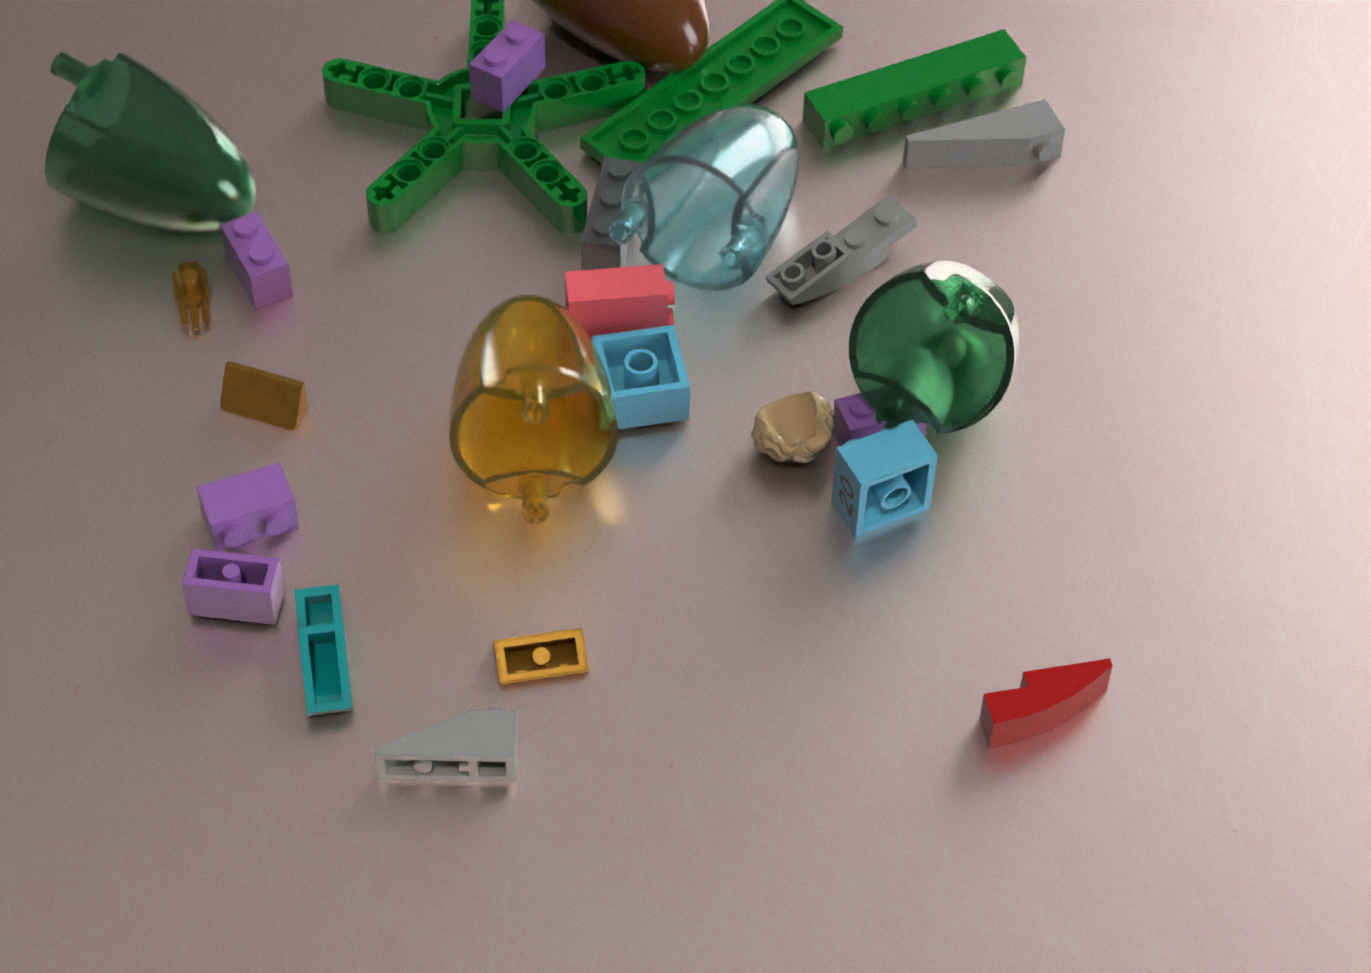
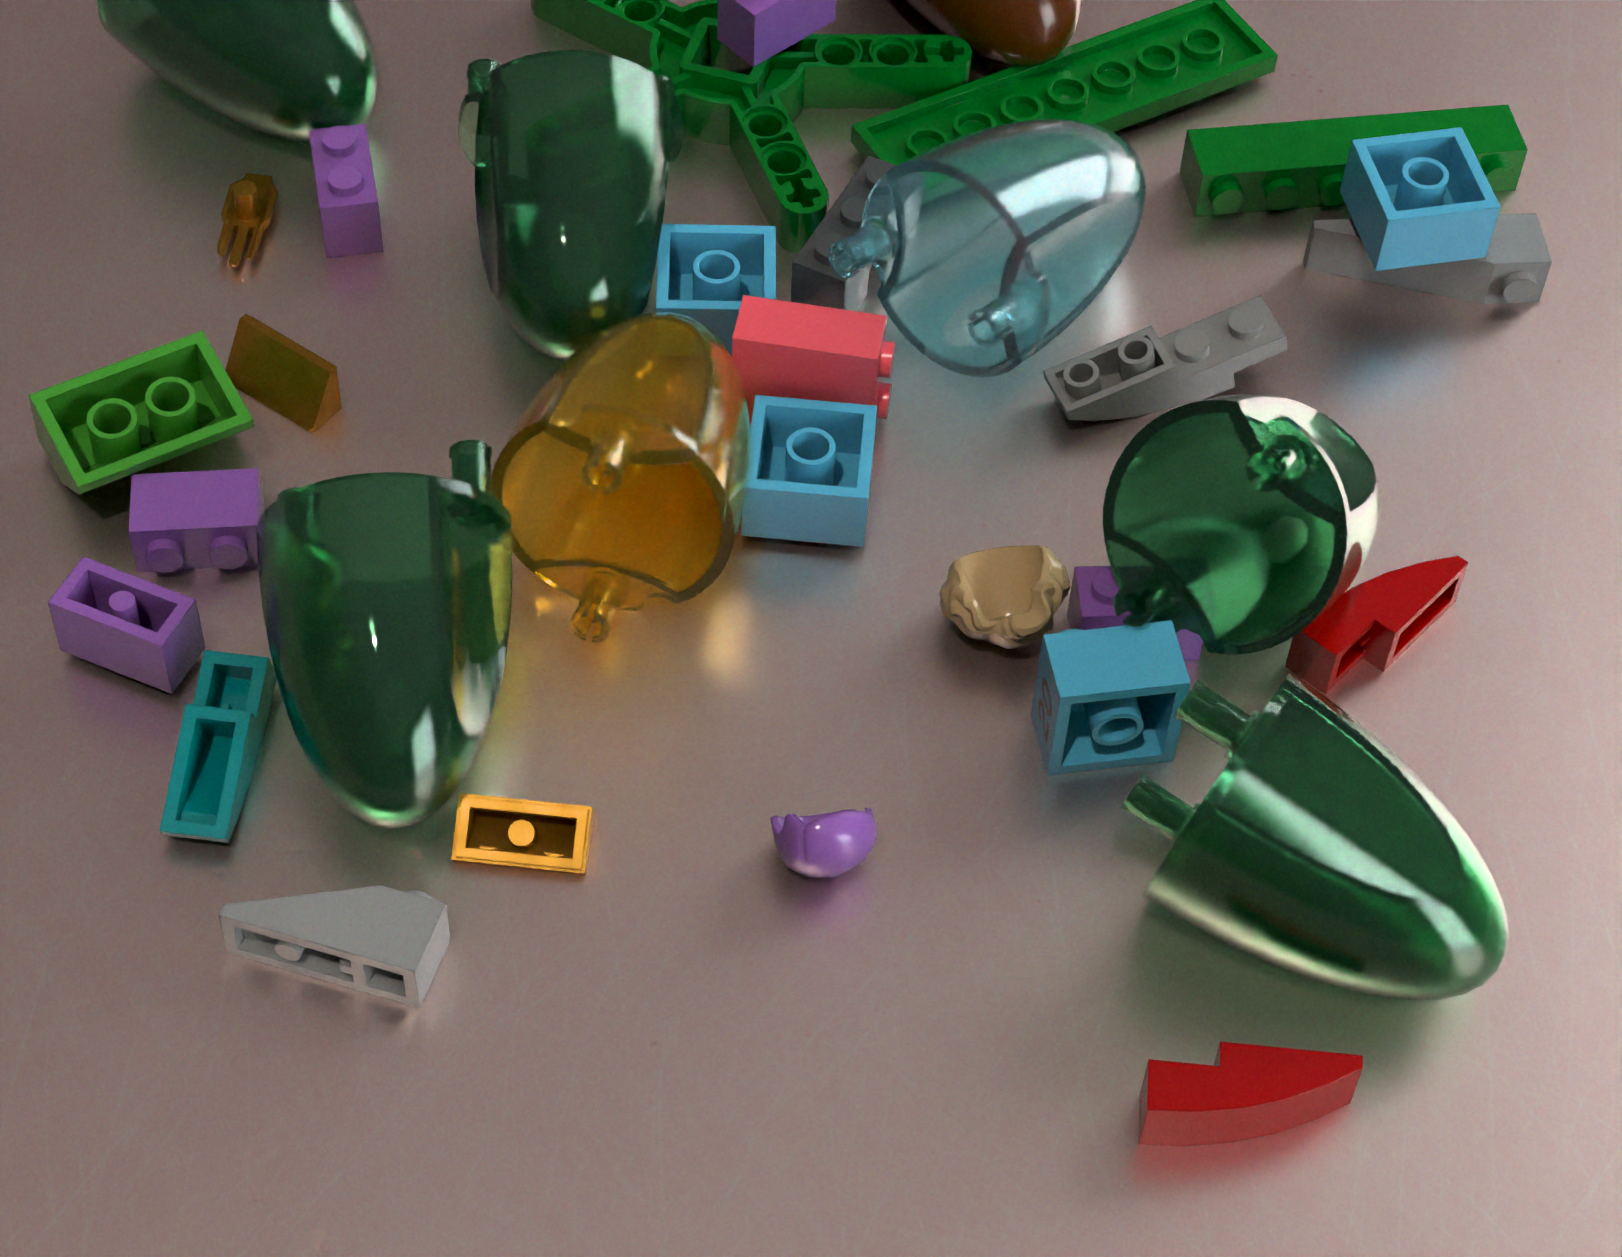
camera: 15 degrees right, 0 degrees up
none -> bright green slope [29,330,254,494]
none -> clear green windscreen [257,440,513,829]
none -> clear green windscreen [458,50,685,363]
none -> medium azure brick [656,224,776,359]
none -> medium lavender hair [770,808,877,878]
none -> clear green windscreen [1120,672,1509,1001]
none -> red slope [1285,556,1469,694]
none -> medium azure brick [1340,127,1501,271]

